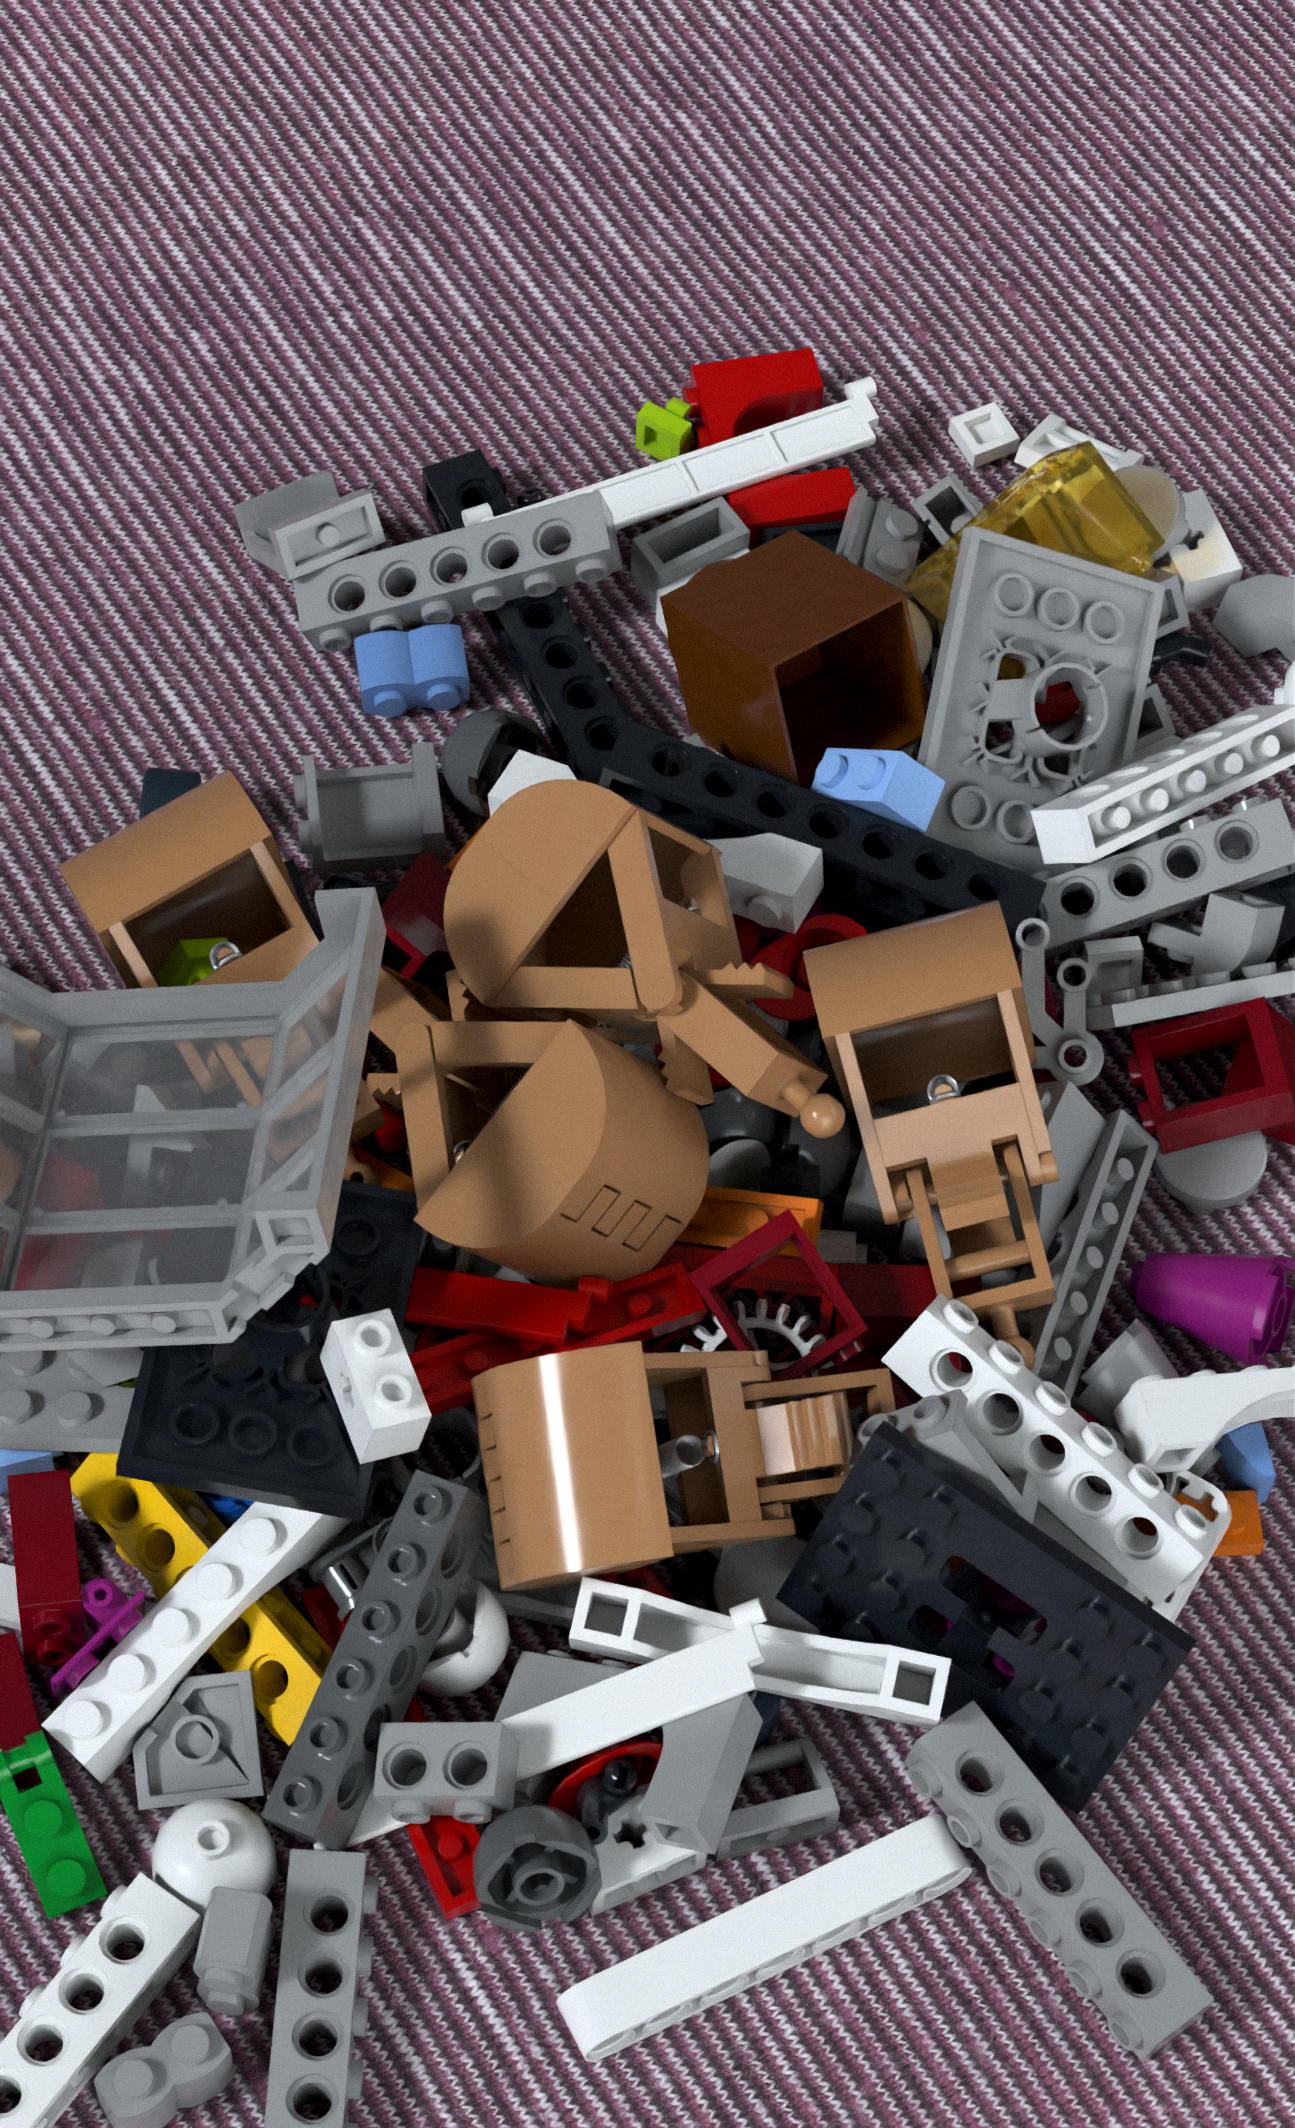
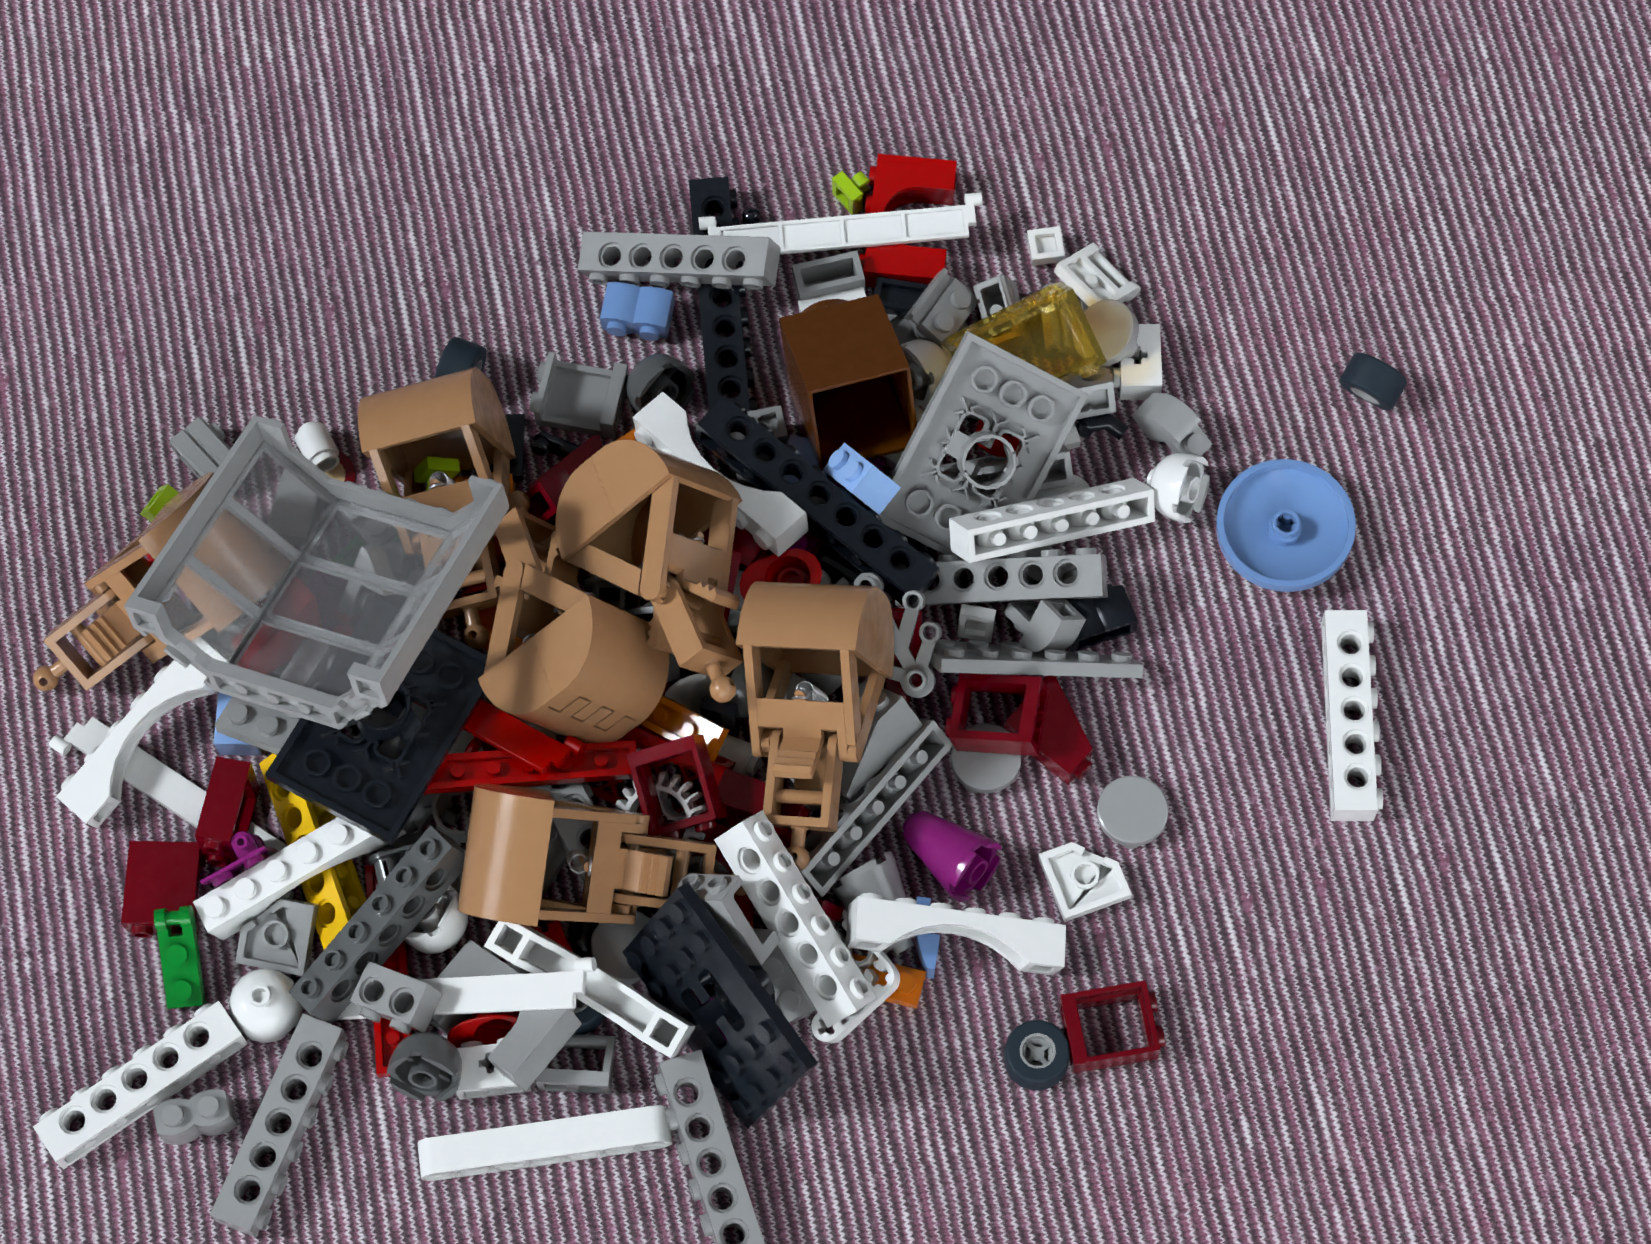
camera: 25 degrees right, 10 degrees up
light grey brick [193,1886,275,2015] -> none
light grey panel [234,470,386,580] -> none
white brick [320,1308,432,1464] -> none
black arm [576,1759,638,1845] -> none

